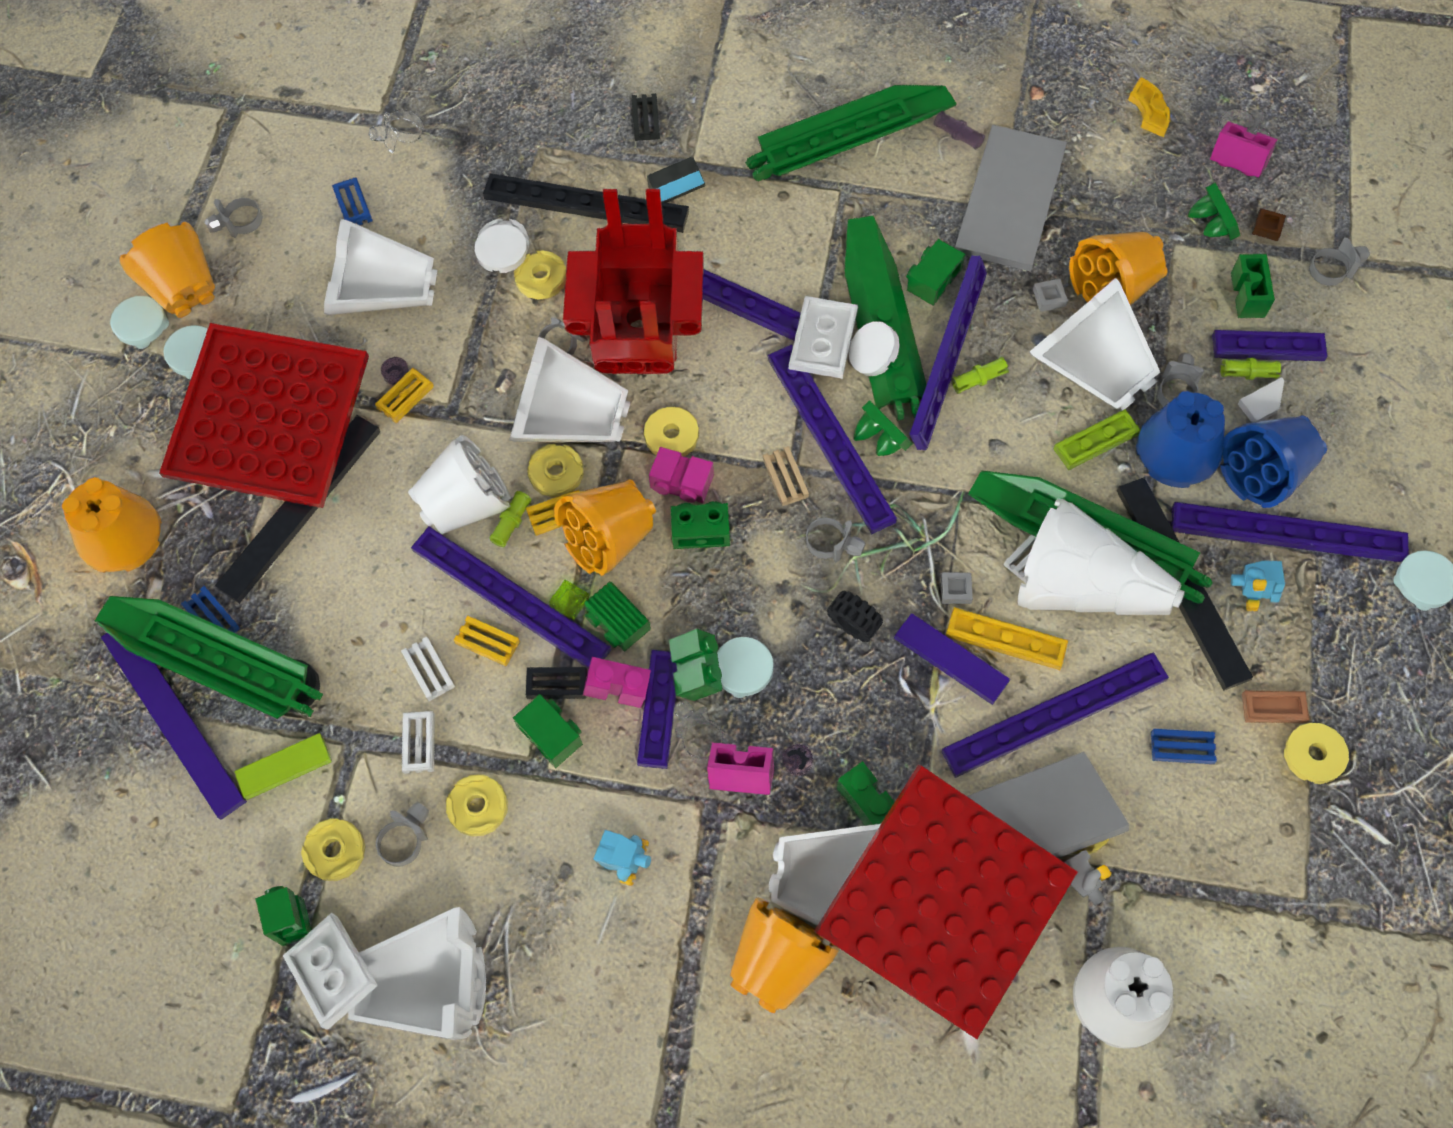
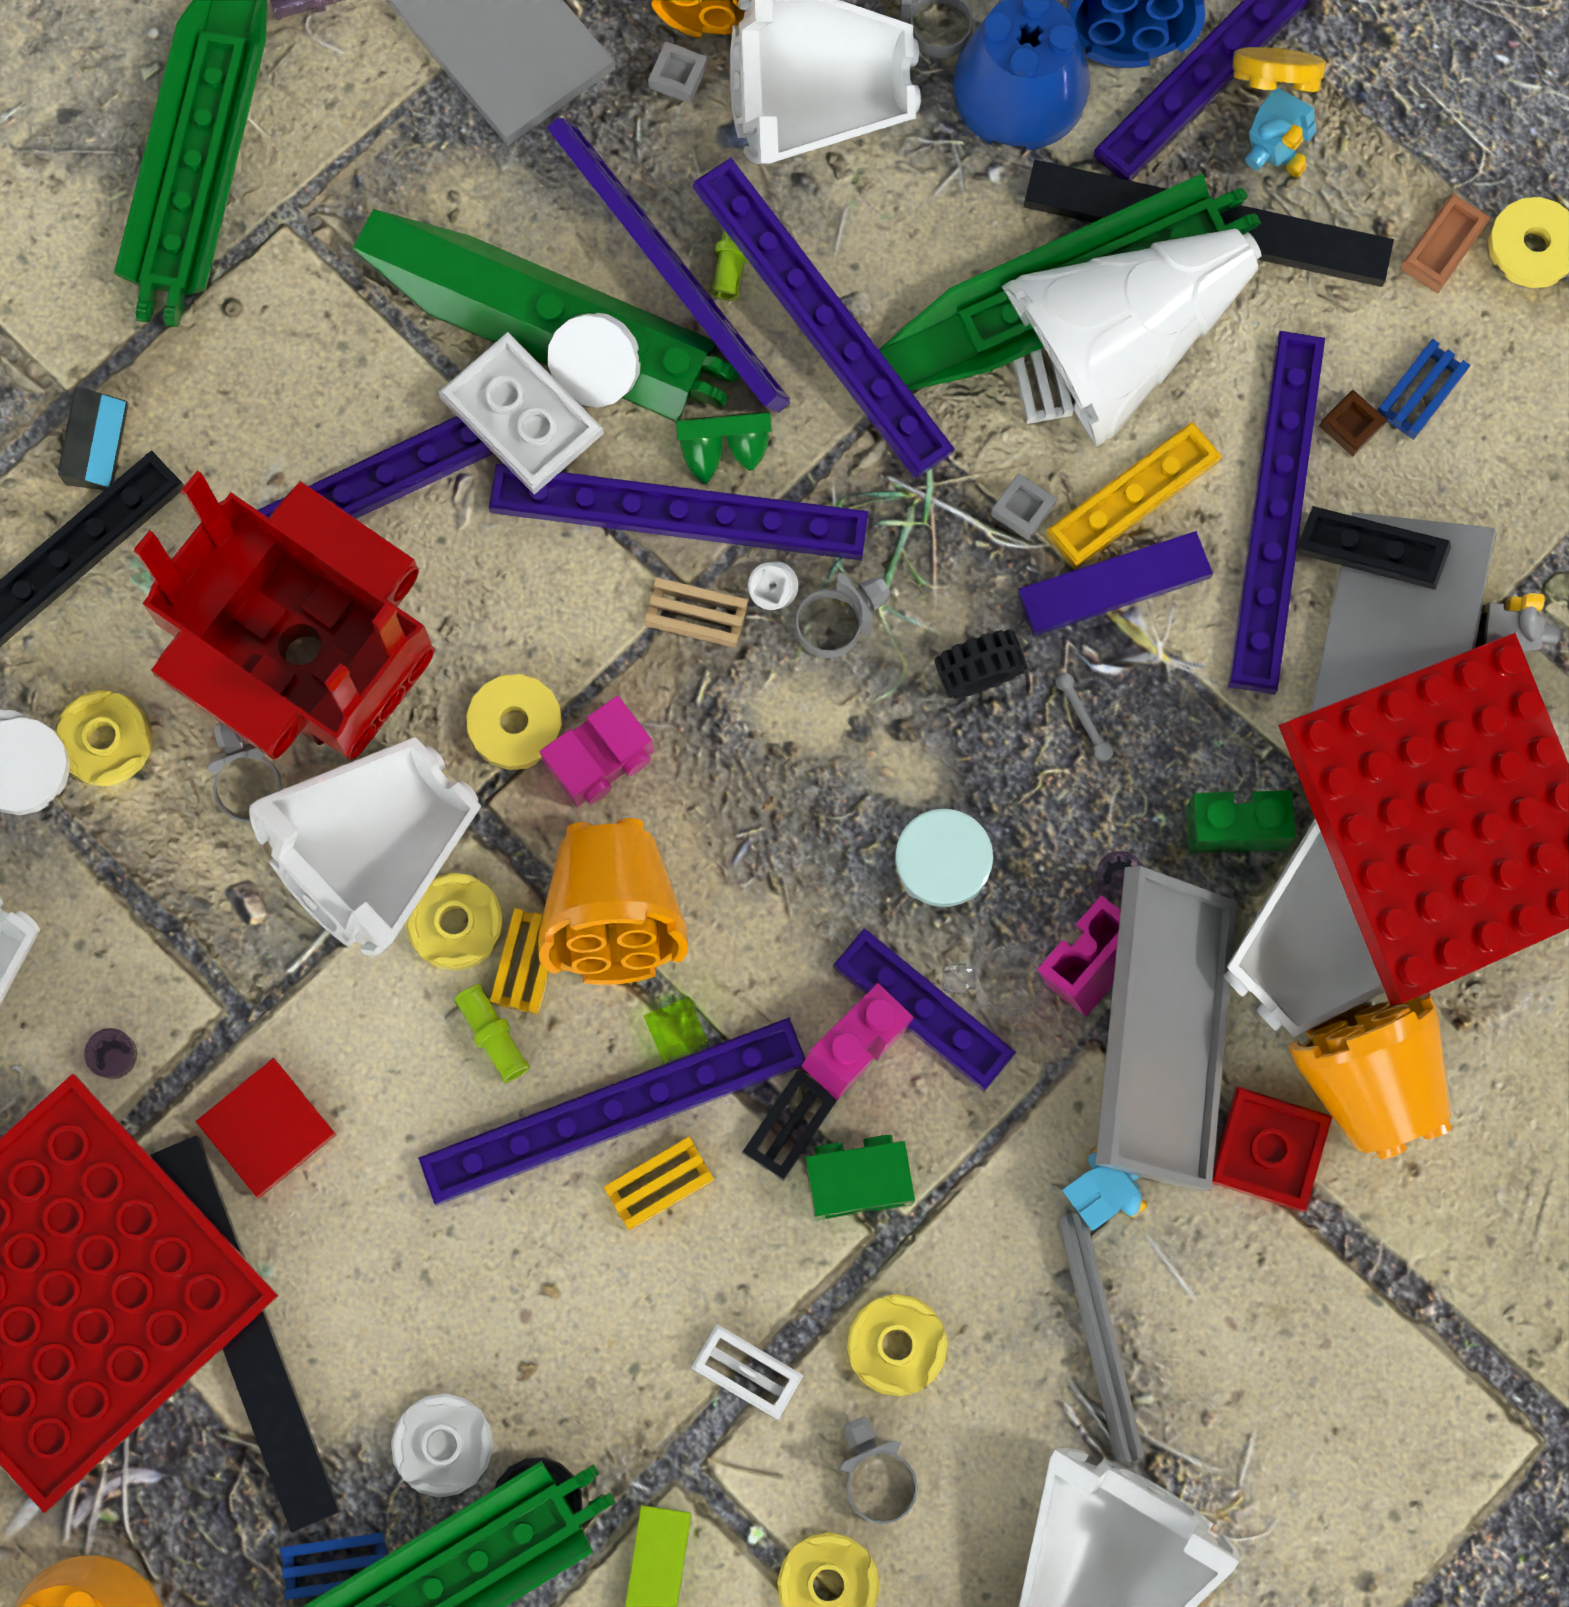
camera: 60 degrees left, 10 degrees up
yellow tile [375,368,434,423] -> none
white tile [401,637,455,701] -> none
white cone [408,435,511,534] -> none
green brick [584,581,651,652] -> none
green brick [669,629,723,701] -> none
green brick [671,501,730,549] -> none
green brick [906,239,965,306] -> none
lime tile [1053,409,1141,471] -> none
none -> red tile [195,1057,337,1199]
none -> white tile [391,1393,494,1497]
none -> dark purple tile [692,158,955,480]
none -> white tile [748,561,798,610]
none -> light grey hinge [1055,673,1113,763]
none -> light grey axle [1059,1213,1144,1463]
none -> light grey tile [1095,866,1237,1191]
none -> red tile [1212,1086,1332,1213]
none -> yellow tile [1232,47,1326,92]
none -> black tile [1297,506,1451,590]
none -> reddish brown tile [1319,389,1387,457]

